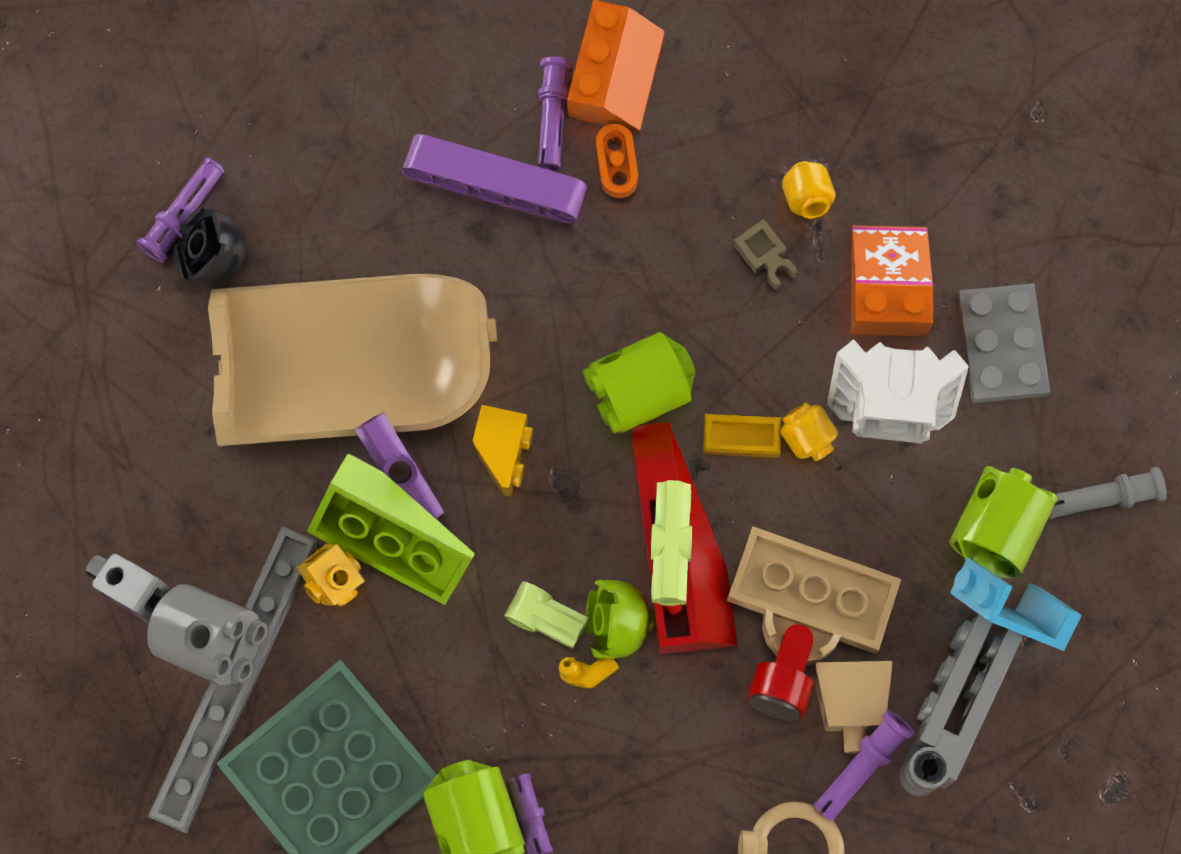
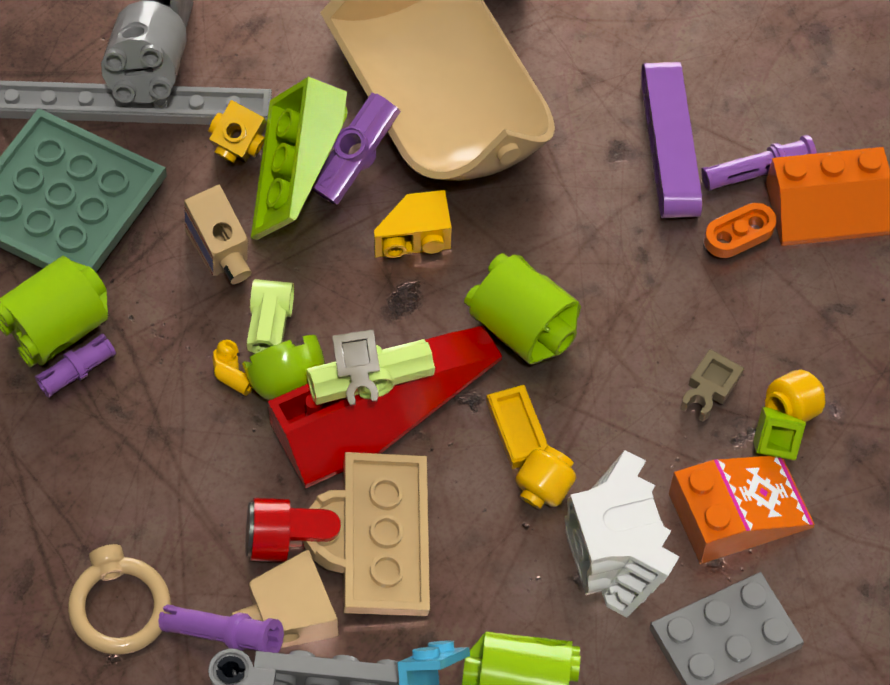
camera: 65 degrees right, 15 degrees down
none -> tan torso [184,184,252,284]
none -> plate [332,329,380,406]
none -> lime slope [753,407,806,460]

